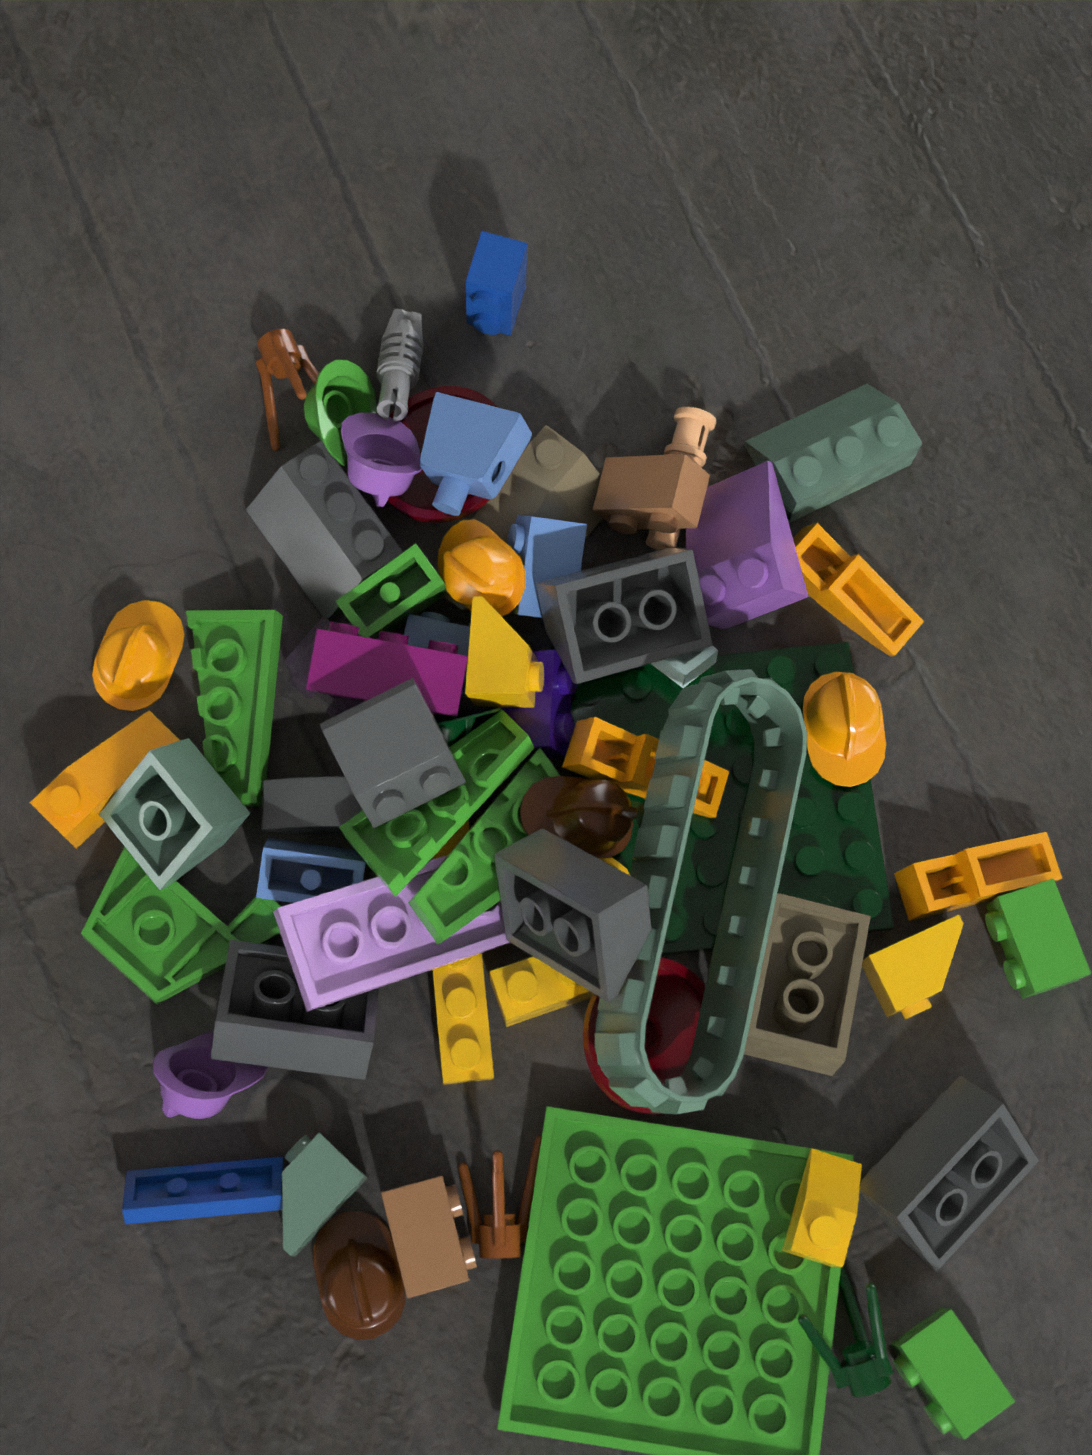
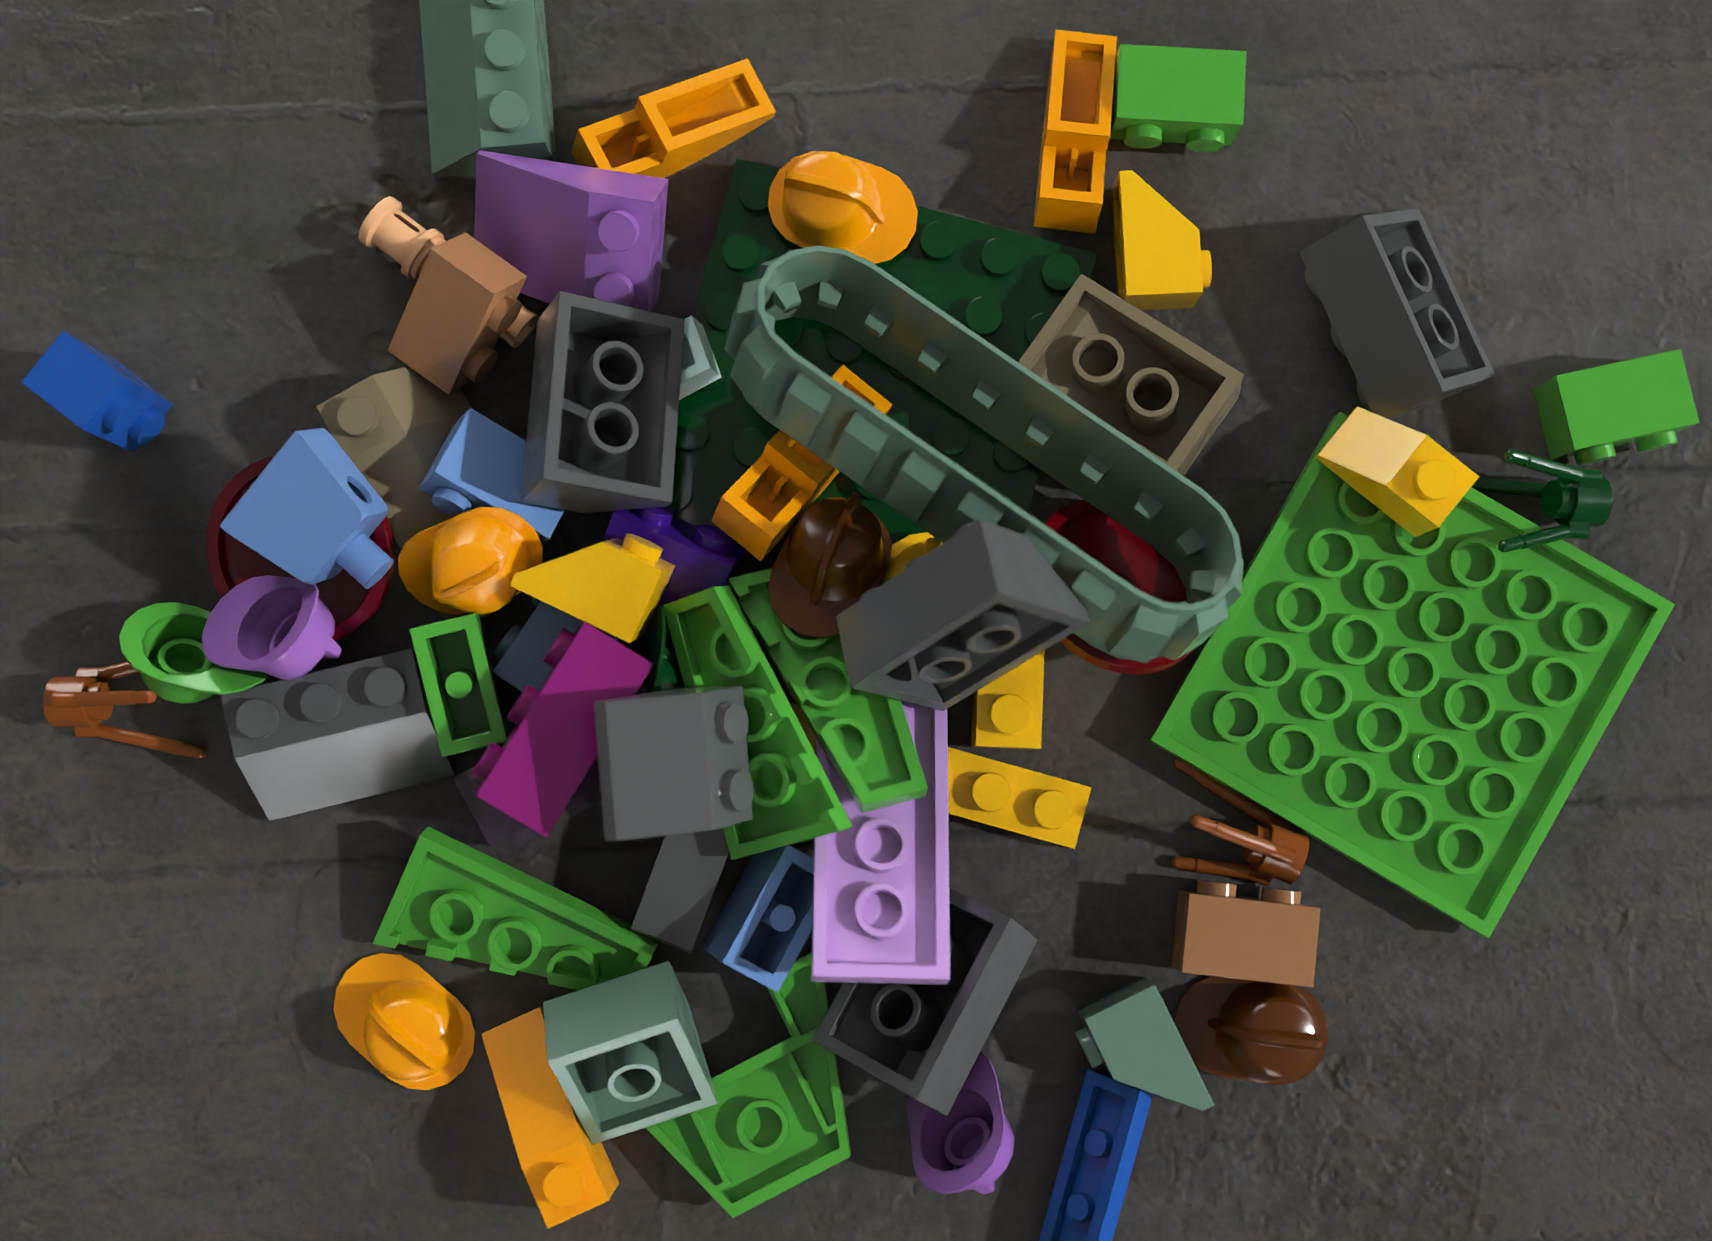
camera: 60 degrees left, 10 degrees up
light grey hinge [376,309,424,421] -> none

